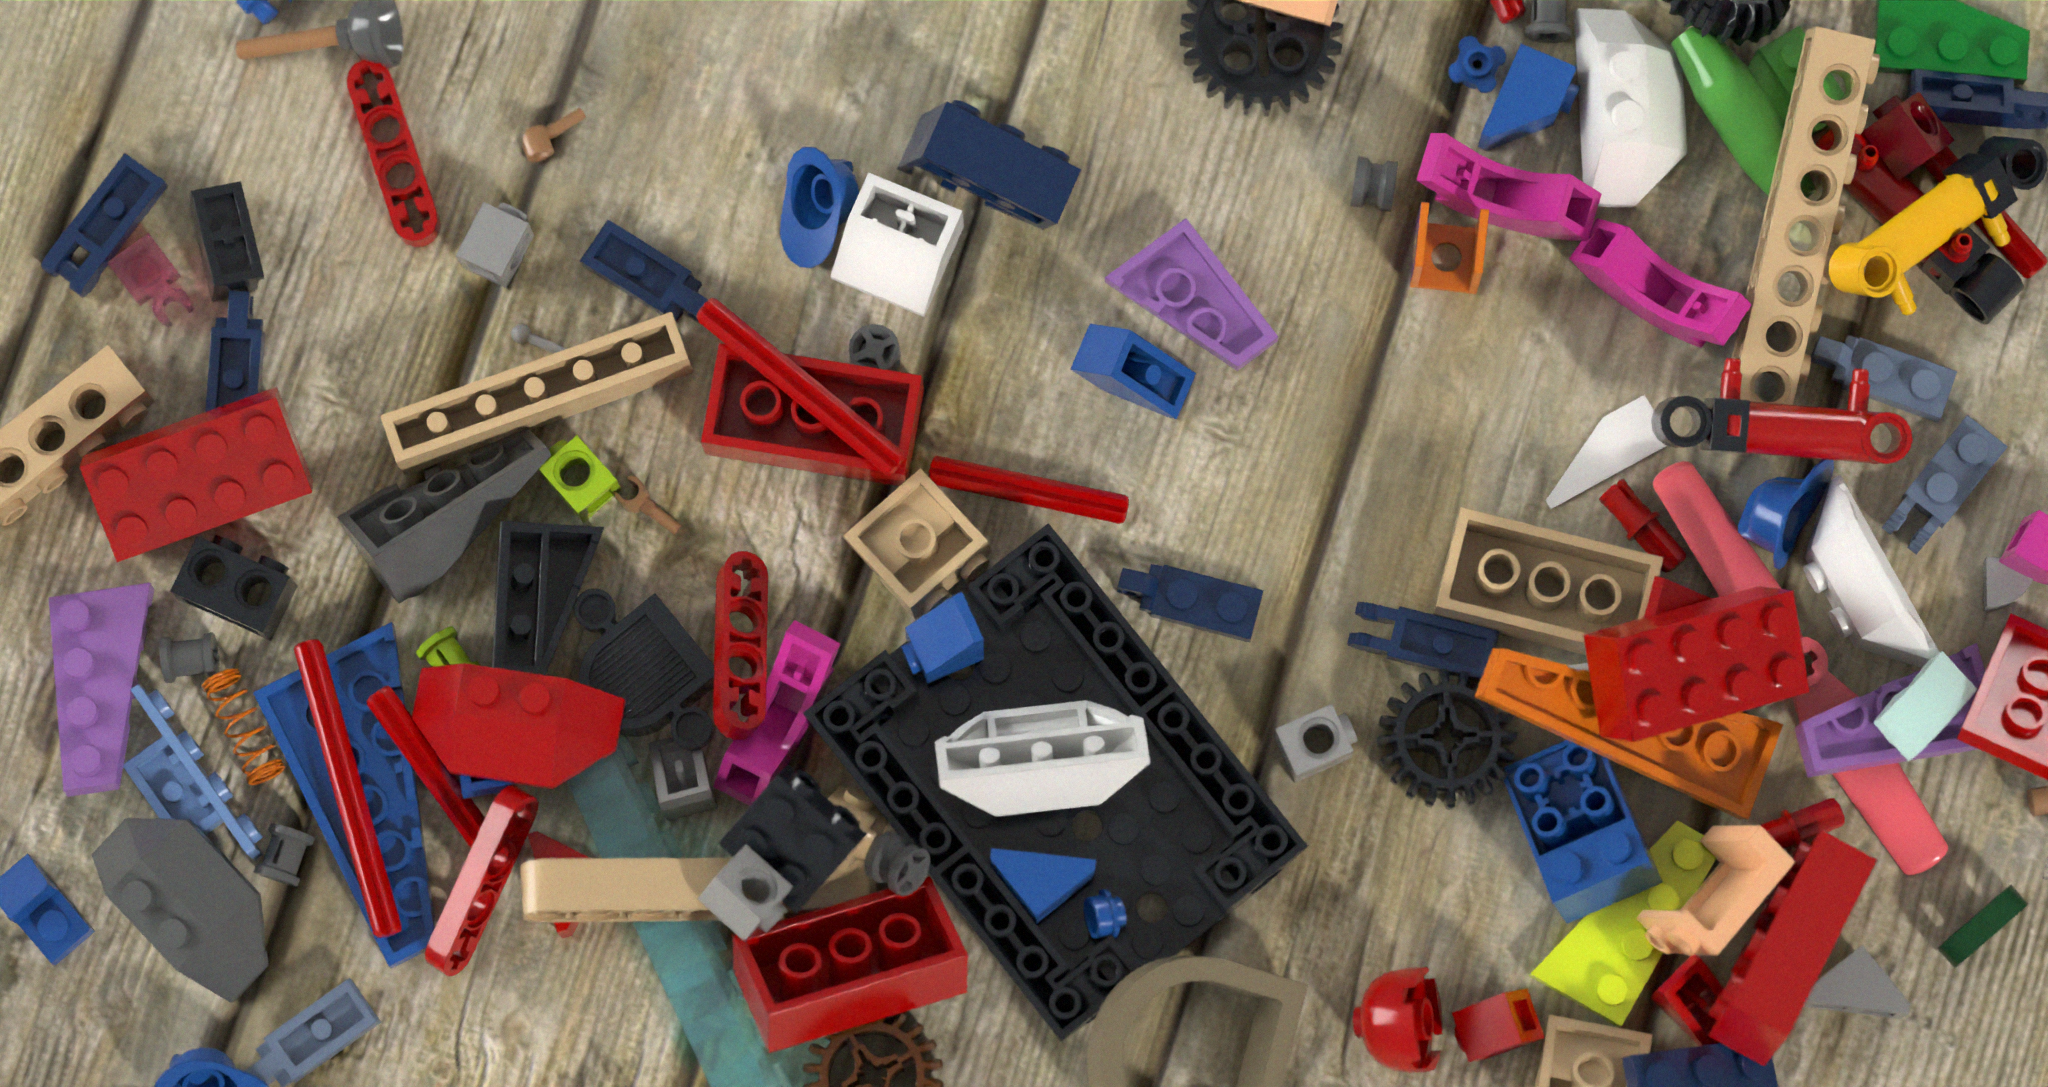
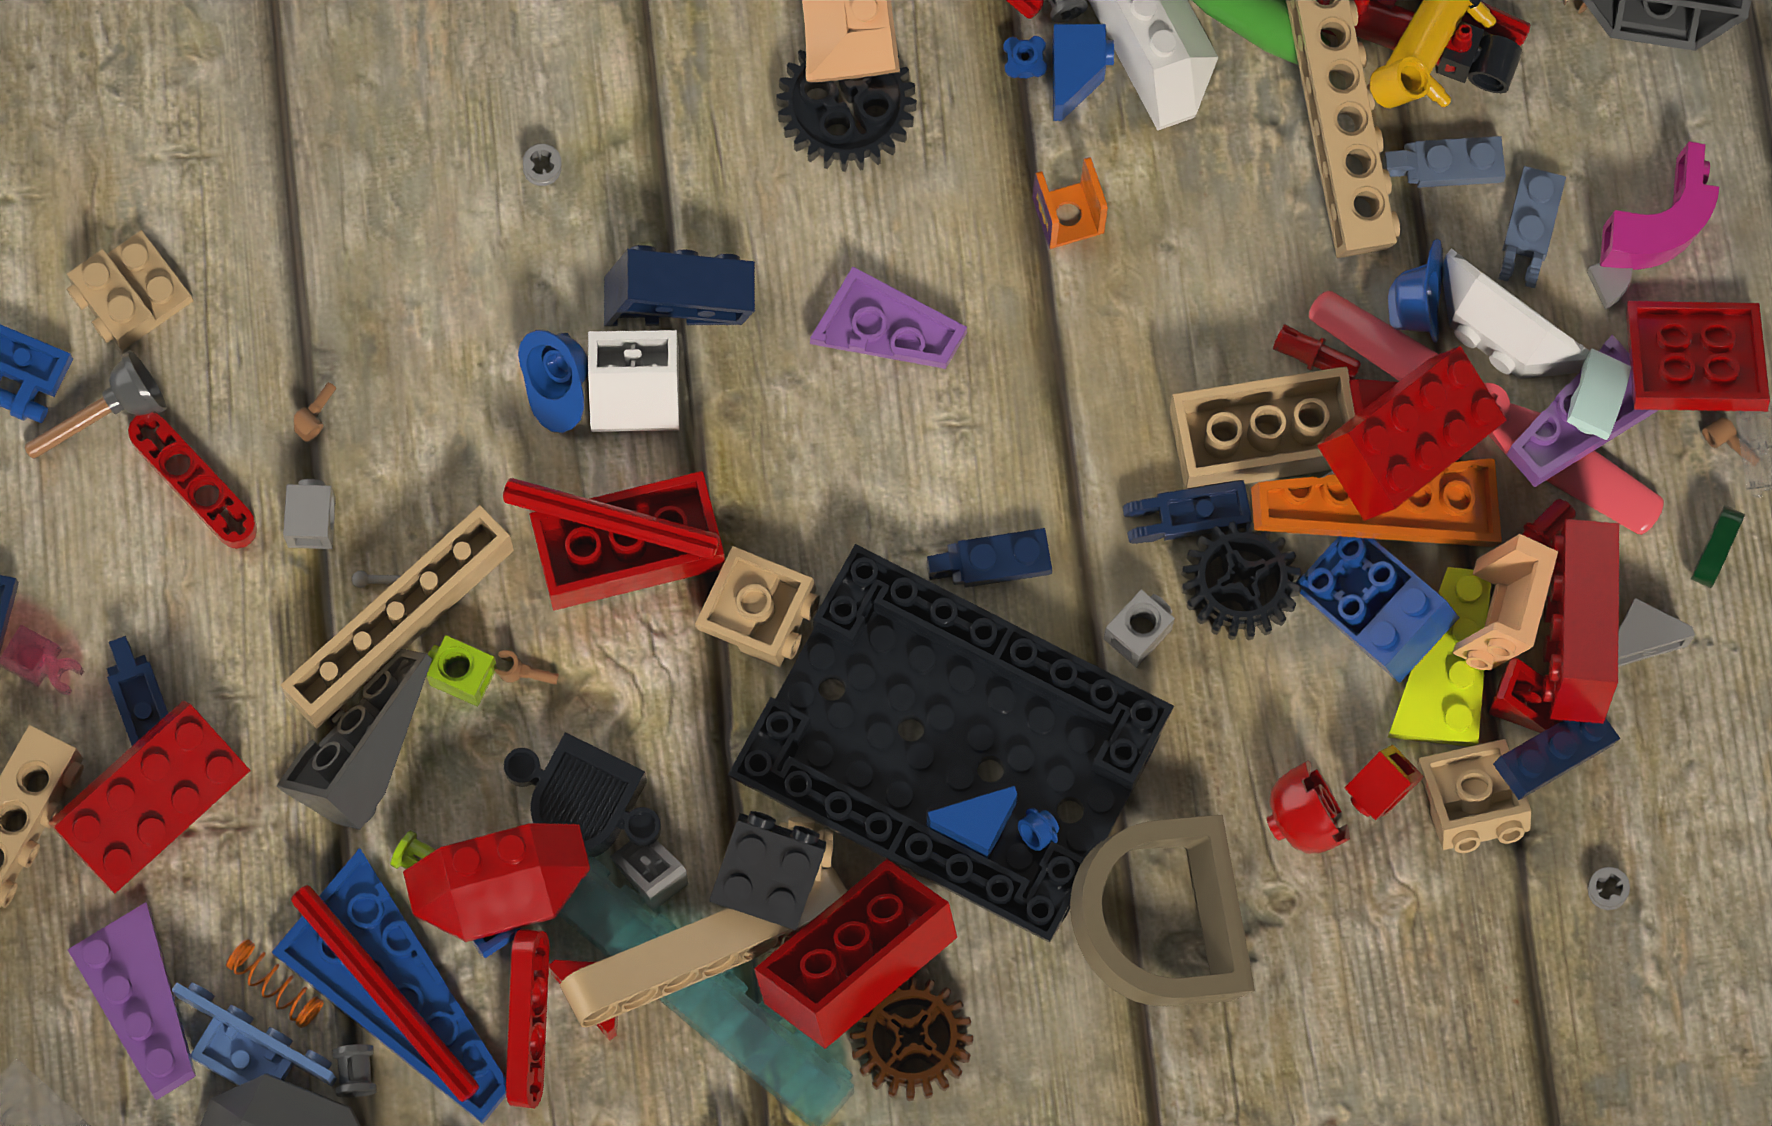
camera: 30 degrees left, 5 degrees down
dark grey bush [159,632,220,683] -> none
black brick [170,535,298,641] -> none
black hinge [189,181,264,302] -> none
red axle [367,686,485,848] -> none
black wedge [491,521,604,675] -> none
dark blue hinge [580,220,708,324] -> none
light grey brick [698,844,793,941] -> none
red beam [713,551,768,740] -> none
dark pink arch [713,620,840,806] -> none
dark grey wheel [849,324,901,371] -> none
dark grey wheel [864,831,930,896] -> none
blue slope [900,592,984,684] -> none
red axle [928,456,1129,524] -> none
white wedge [935,700,1150,817] -> none
blue slope [1070,324,1196,419] -> none
dark grey wheel [1351,156,1398,212] -> none
dark pink arch [1416,133,1602,241] -> none
white sticker [1546,395,1667,509] -> none
dark pink arch [1569,218,1751,348] -> none
red piece [1651,358,1913,464] -> none

